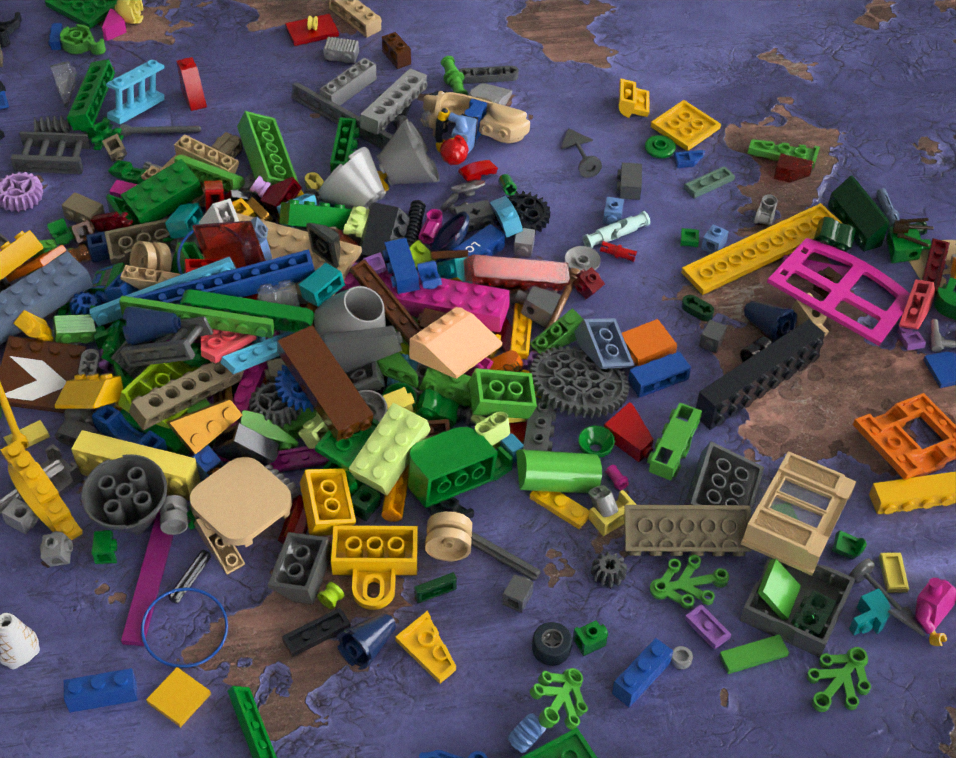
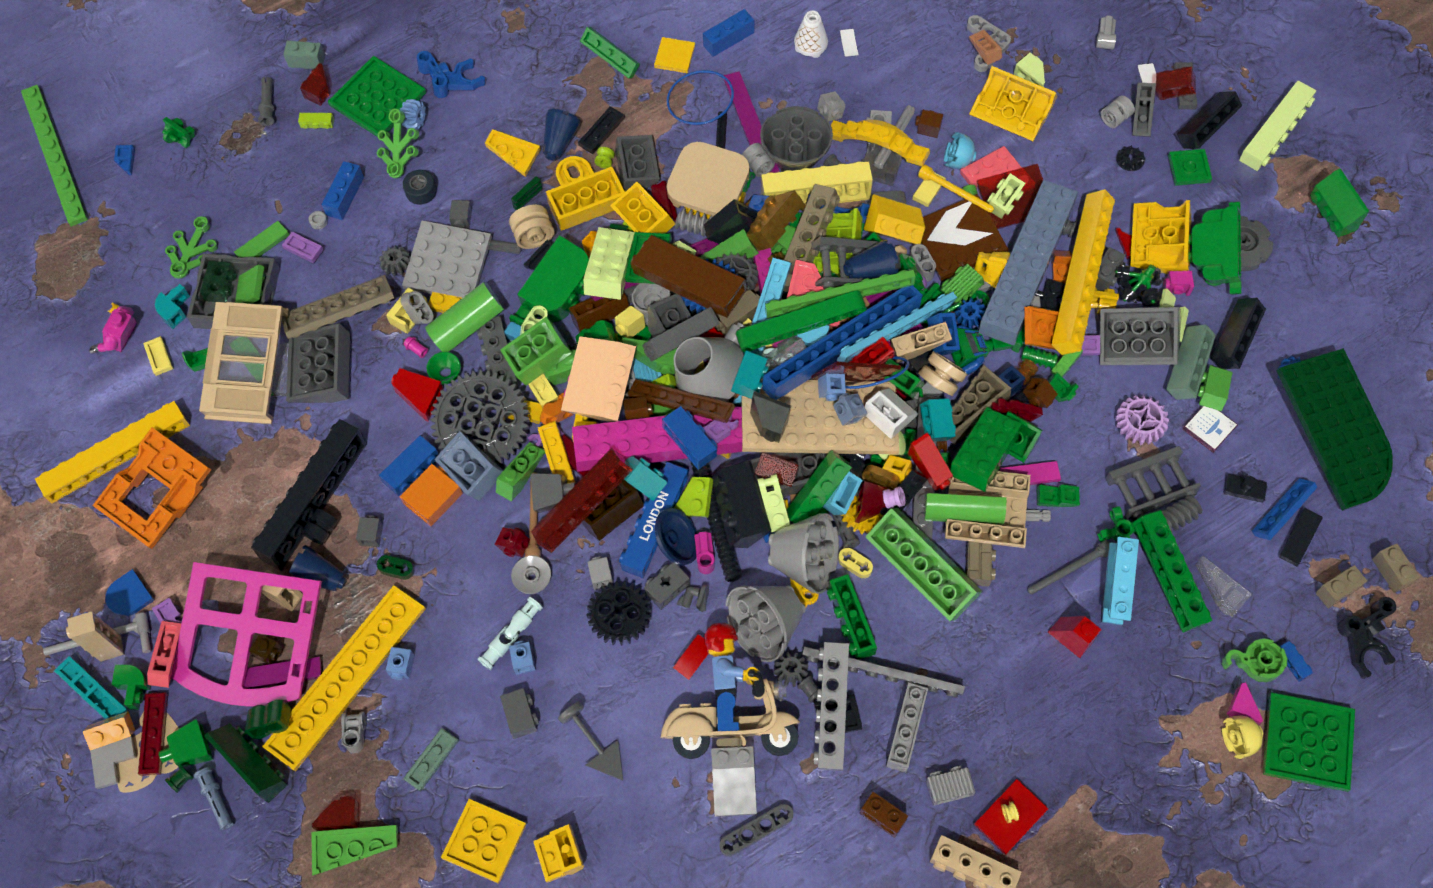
camera: 160 degrees right, 15 degrees up
dark tan brick [62,192,105,228] -> none
dark tan brick [102,134,127,162] -> none
blue bracket [417,260,442,289] -> none
reddish brown tile [430,249,468,259] -> none
bright green piece [440,56,468,95] -> none
light grey dish [451,181,485,196] -> none
medium azure slope [490,196,523,237] -> none
green piece [498,174,517,195] -> none
green brick [573,620,608,656] -> none
red pin [600,241,637,262] -> none
green wheel [645,135,676,158] -> none
bright green piece [647,402,702,480] -> none
bright green plant [650,555,729,609] -> none
blue tile [674,150,705,168] -> none
green plate [680,228,699,247] -> none
dark grey piece [849,558,925,636] -> none
dark brown plant [893,218,934,247] -> none
none -> light grey plate [402,221,492,298]

